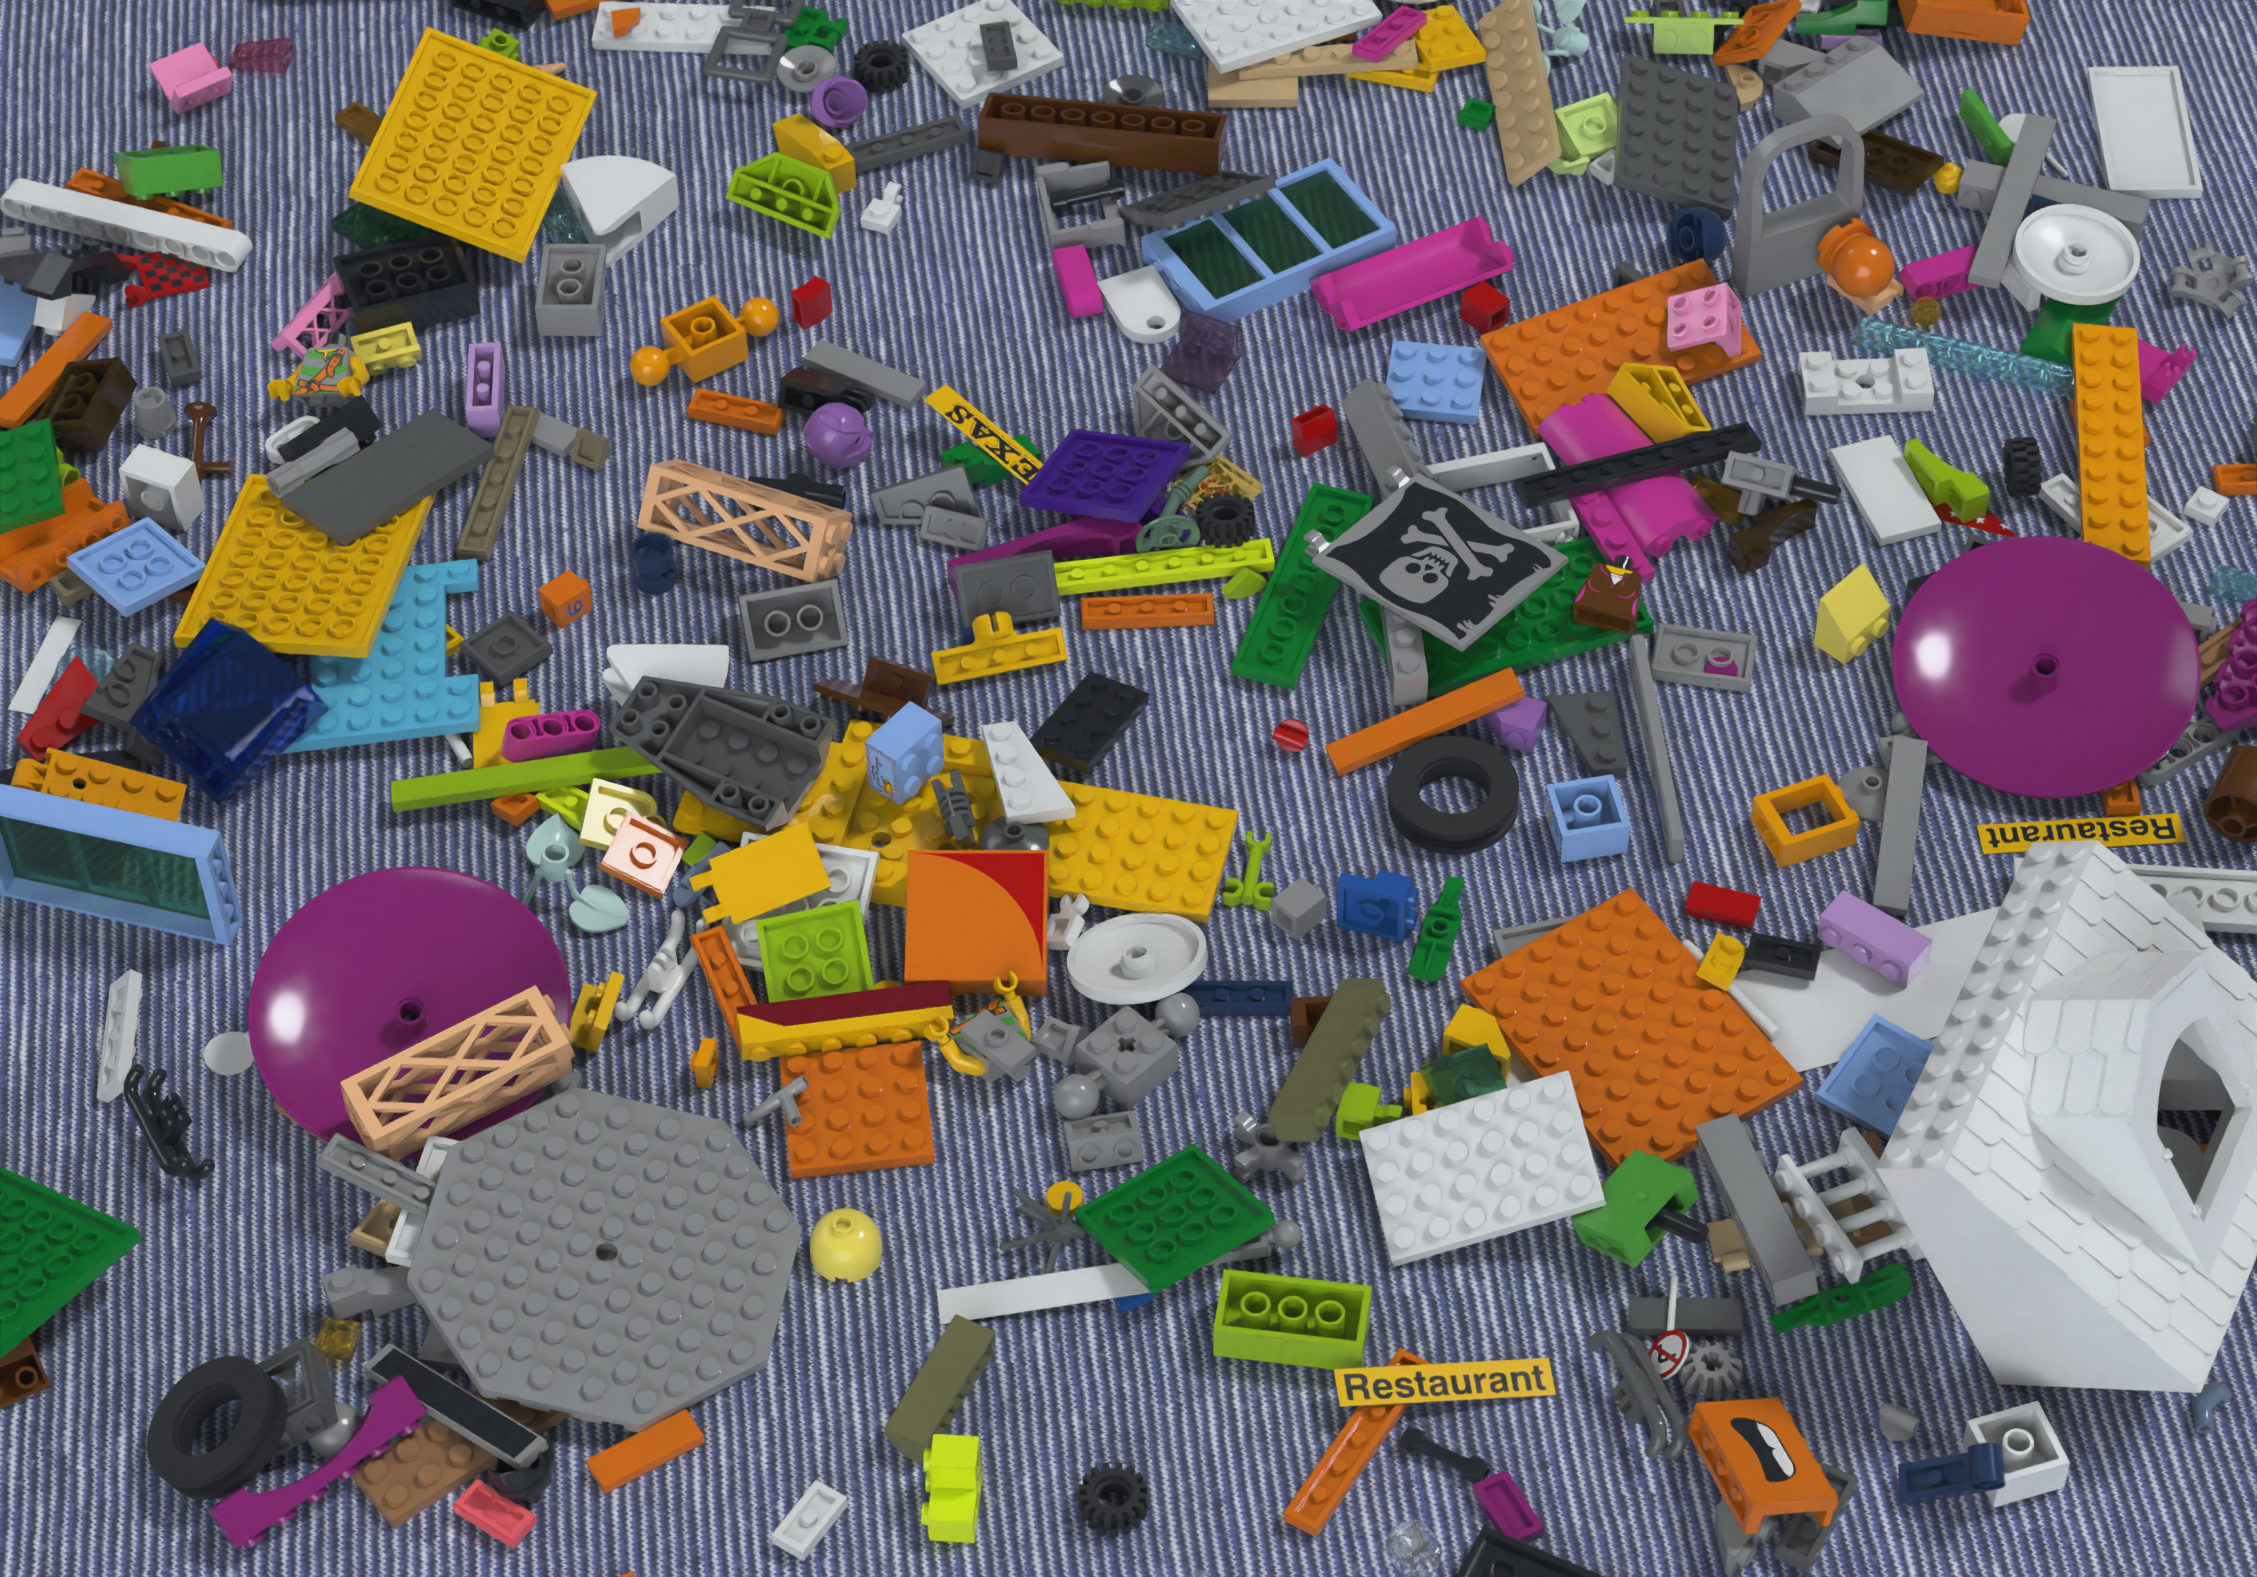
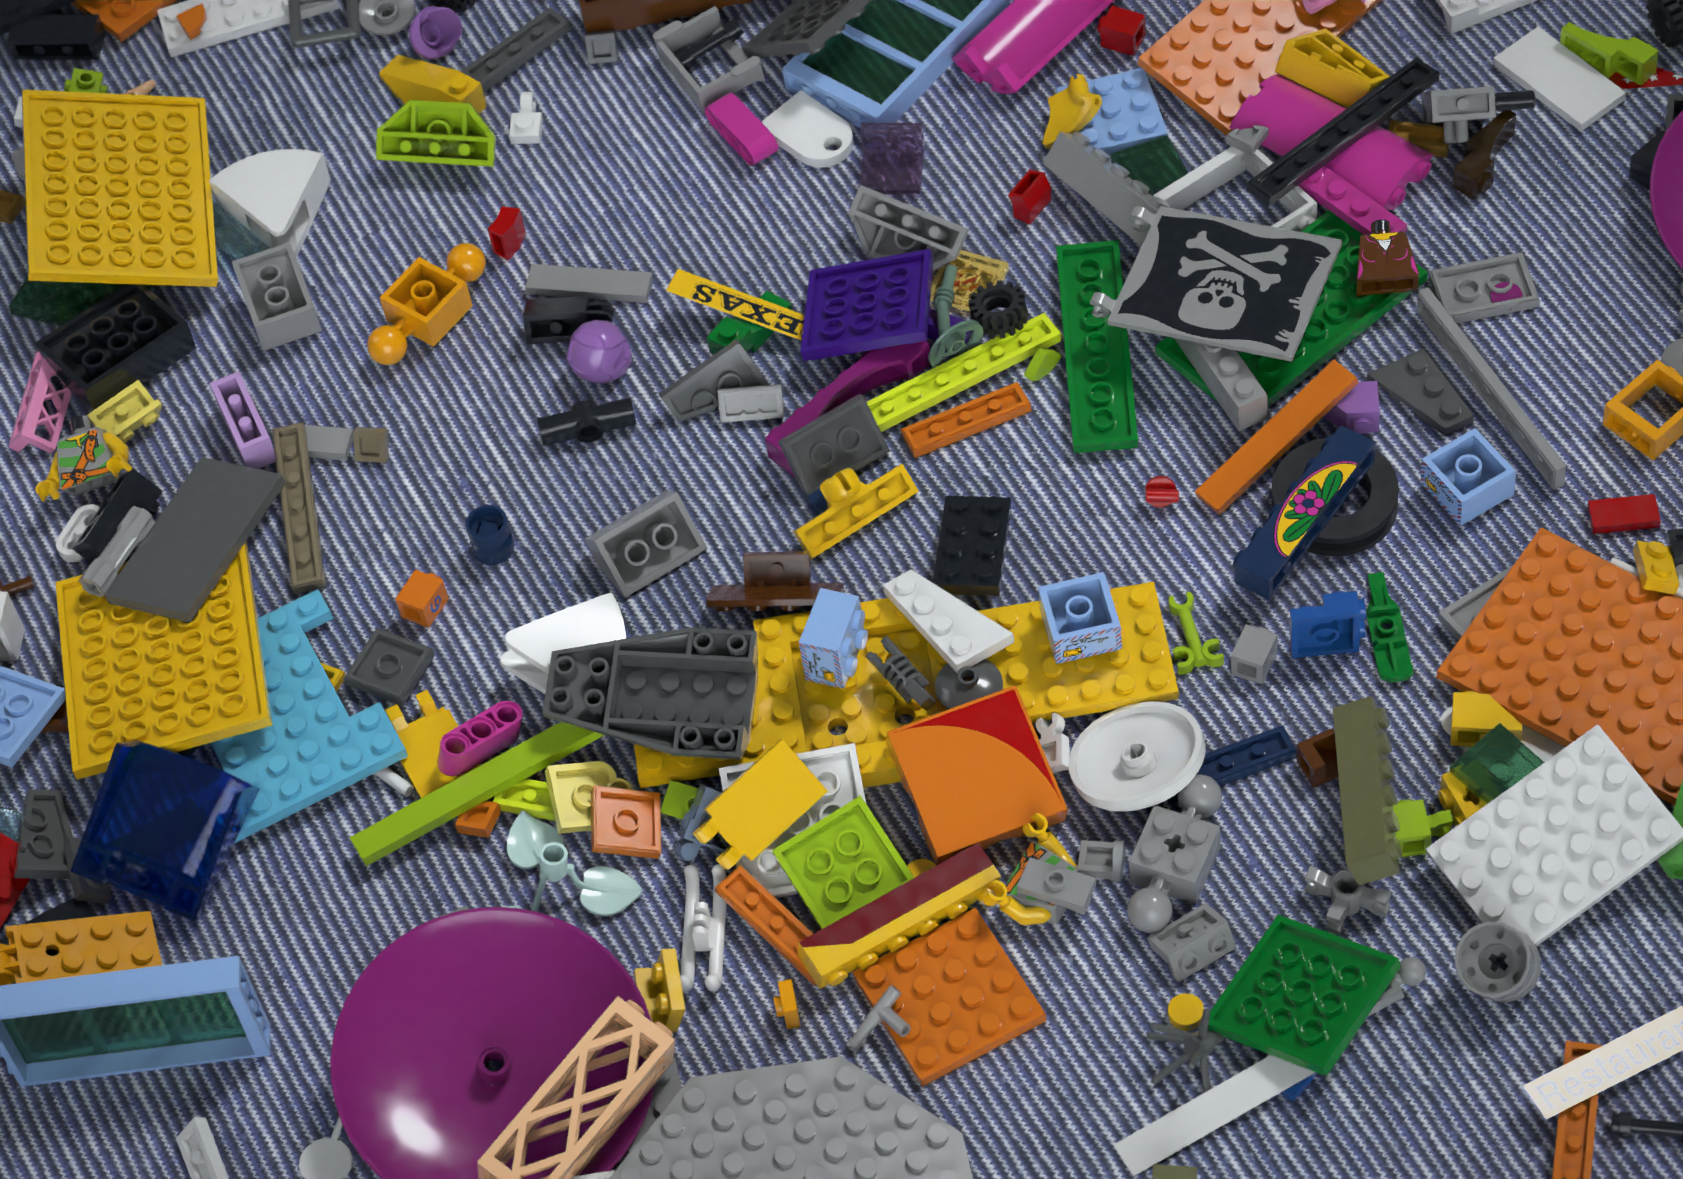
camera: 15 degrees left, 5 degrees up
light nougat piece [637,459,853,583] -> none
orange tile [686,388,788,436] -> none
light yellow cylinder [810,1208,883,1283] -> none
lime brick [1213,1269,1372,1370] -> none
light yellow slope [1814,564,1890,665] -> none
none -> light blue brick [1038,572,1122,664]
none -> yellow arm [1043,74,1102,149]
none -> clear green tile [1110,135,1188,196]
none -> light grey tile [1226,125,1269,155]
none -> dark blue brick [1232,425,1375,600]
none -> light grey wheel [1455,921,1541,1003]

